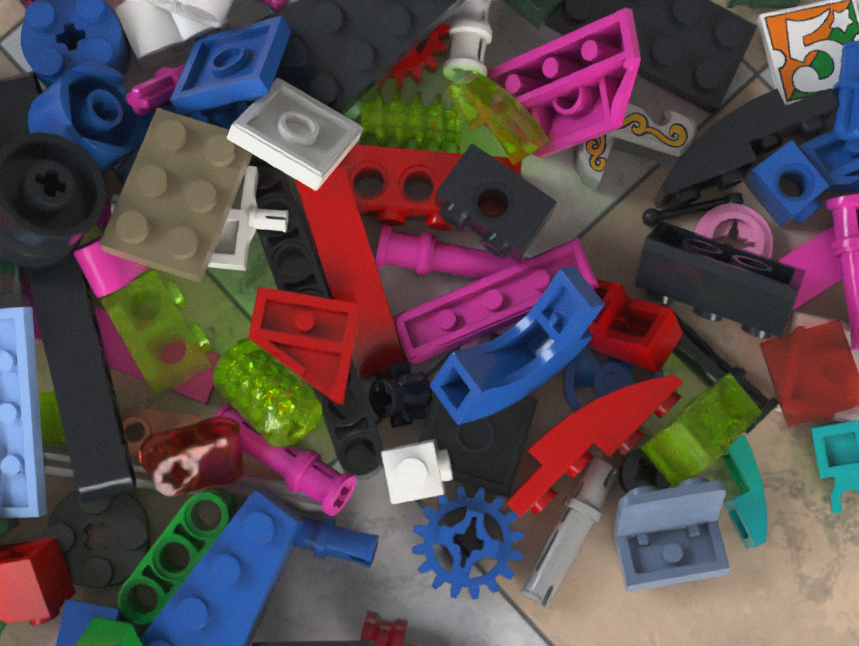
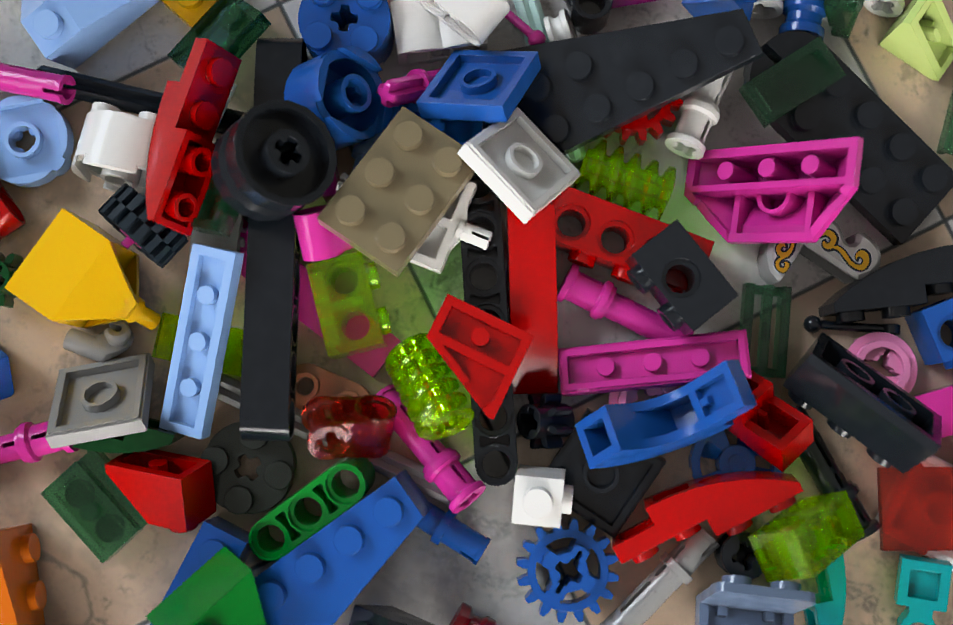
camera: 20 degrees right, 5 degrees up
clear neon green slope [445,71,550,165] -> none
none -> clear green tile [739,283,792,379]

